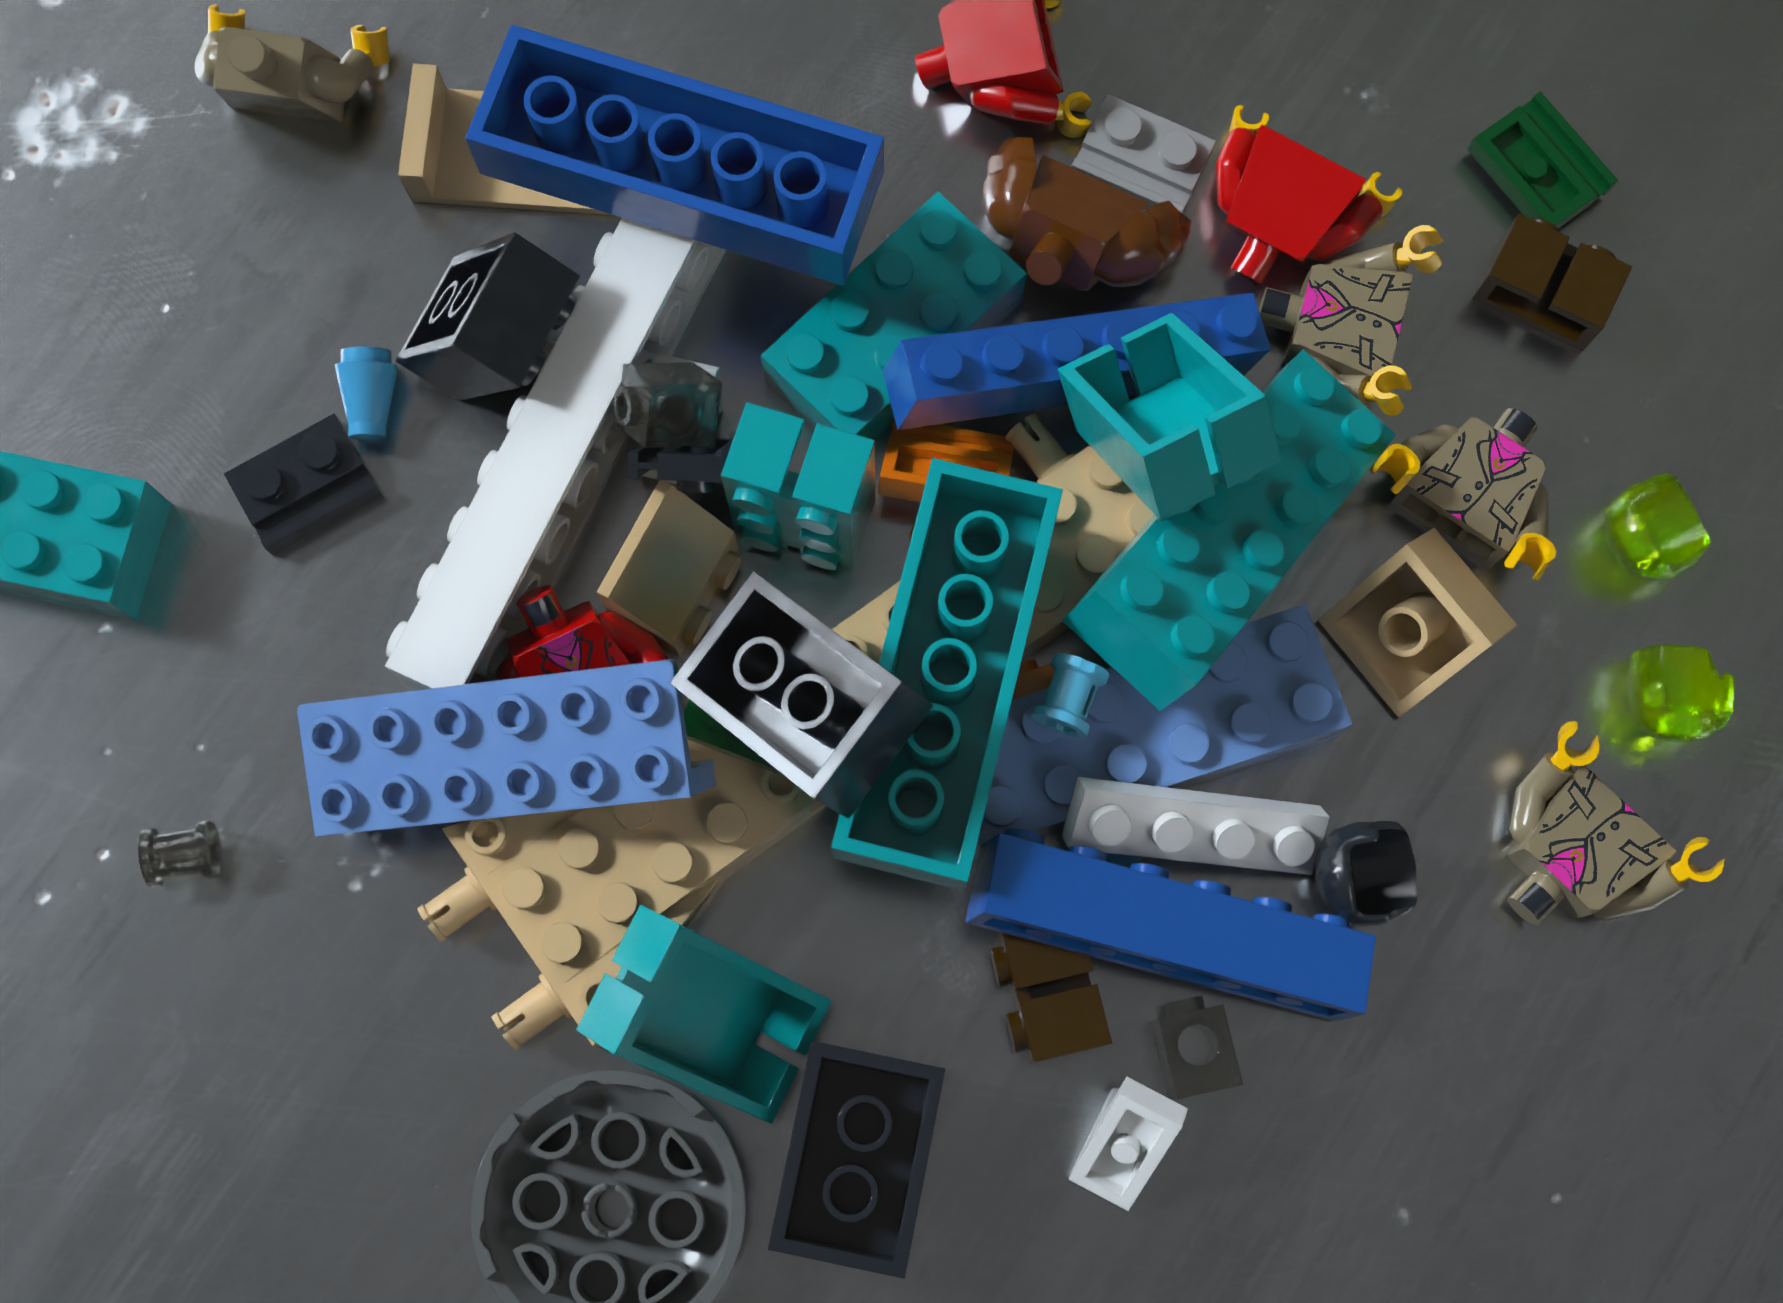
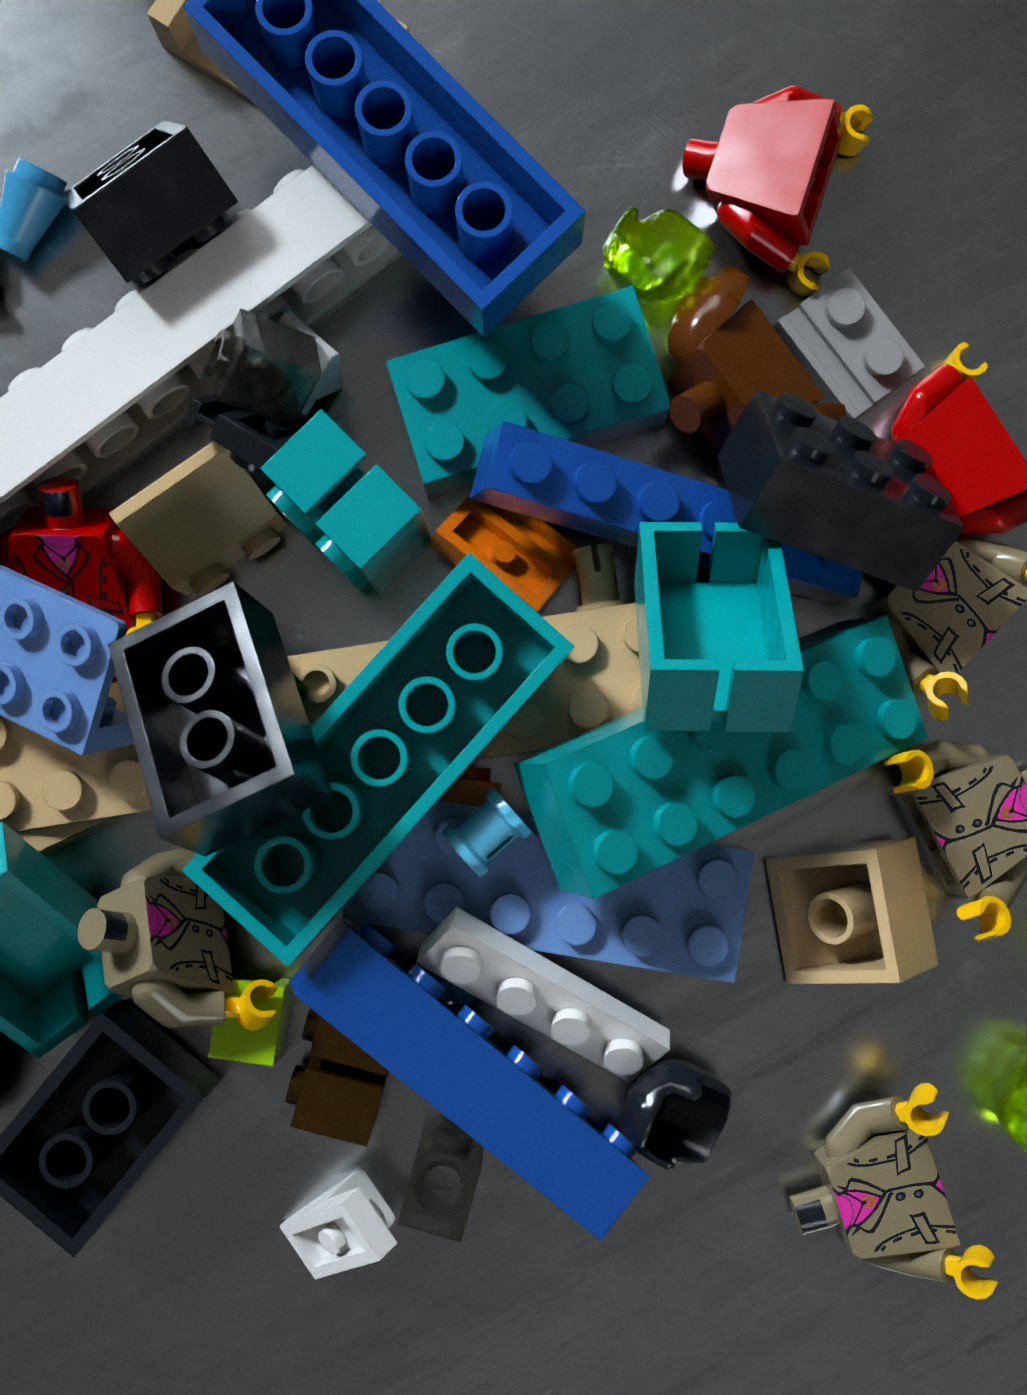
camera: 25 degrees right, 10 degrees up
none -> dark tan torso [77,847,278,1031]
none -> lime panel [208,978,294,1066]
none -> clear neon green hair [603,207,715,304]
none -> black brick [717,389,965,592]

